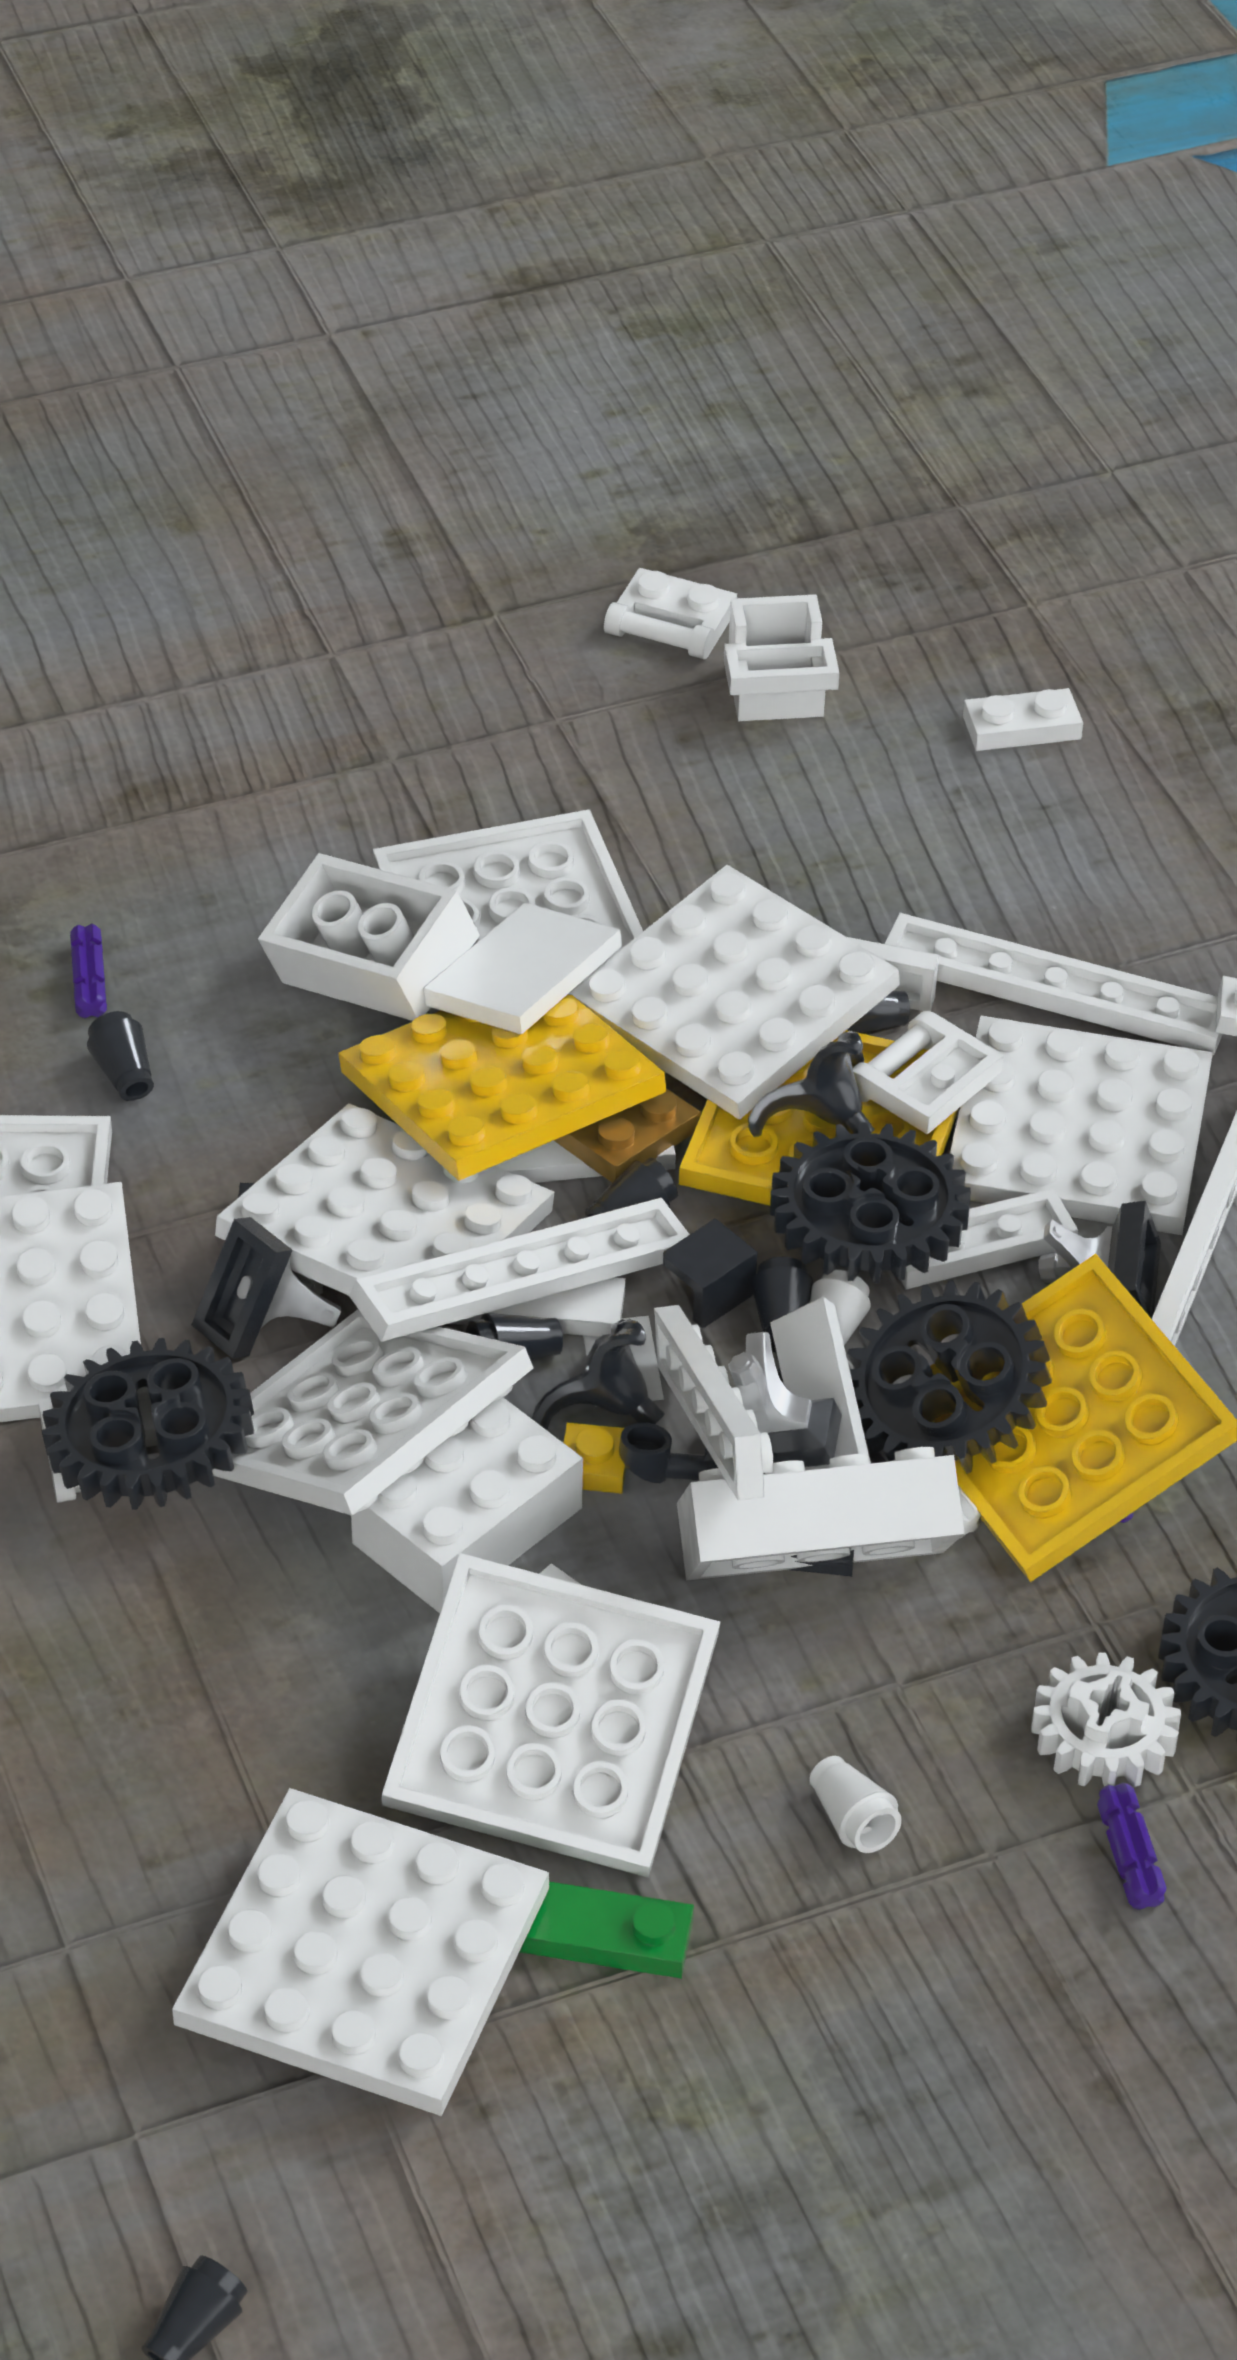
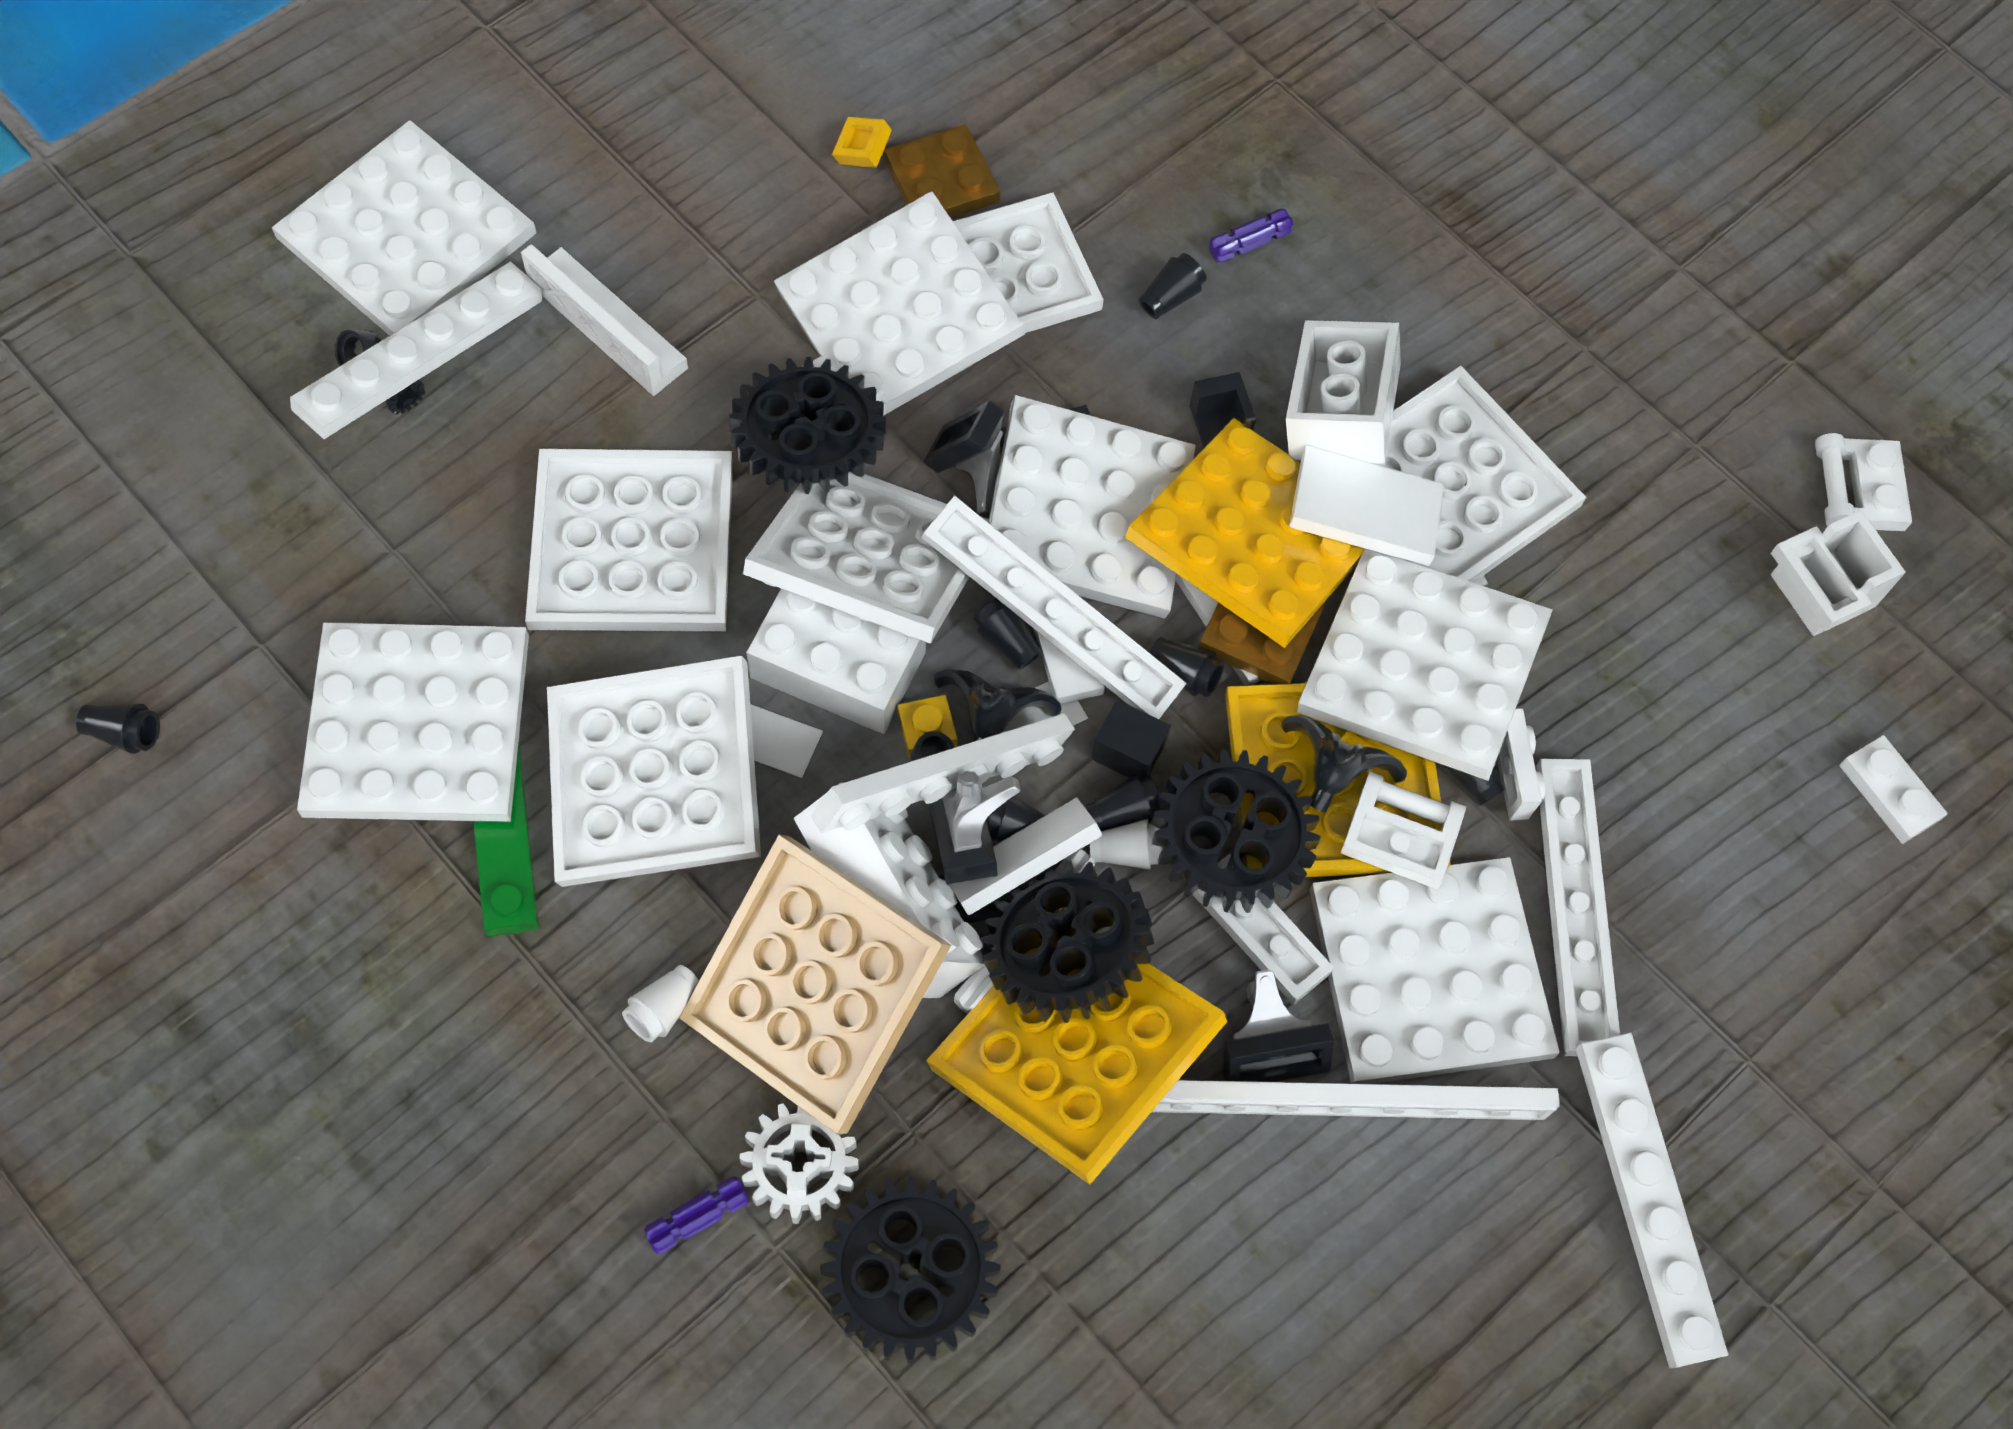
camera: 65 degrees right, 20 degrees up
none -> white plate [525,449,733,632]
none -> tan plate [679,834,951,1134]
none -> black panel [1189,372,1256,448]

